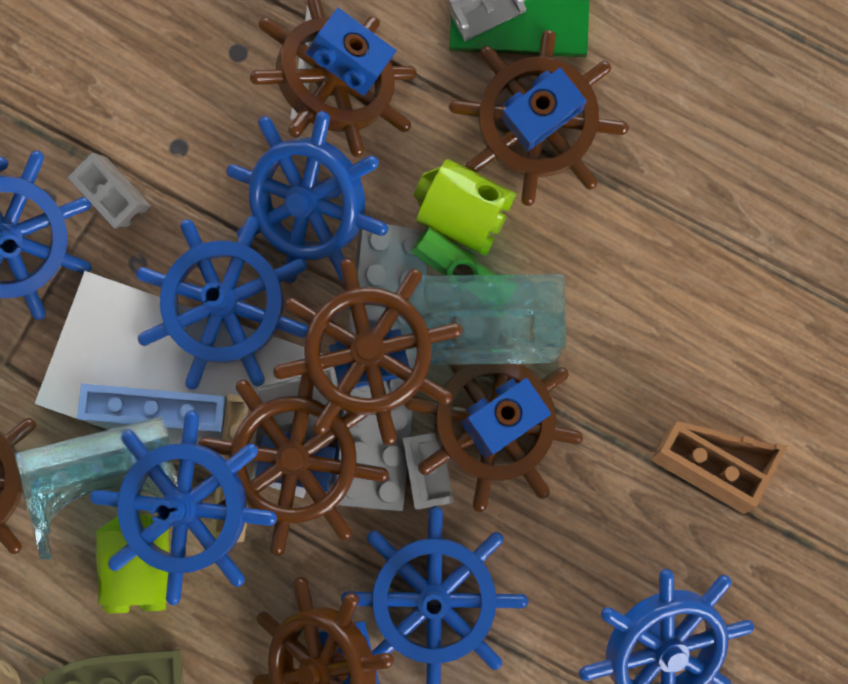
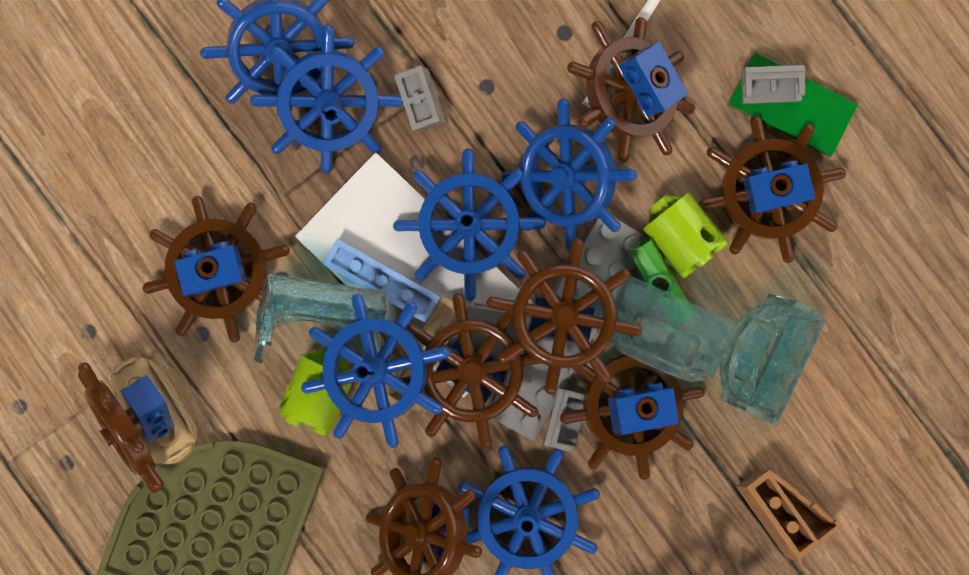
camera: 25 degrees right, 5 degrees up
none -> clear light blue piece [719,293,826,427]

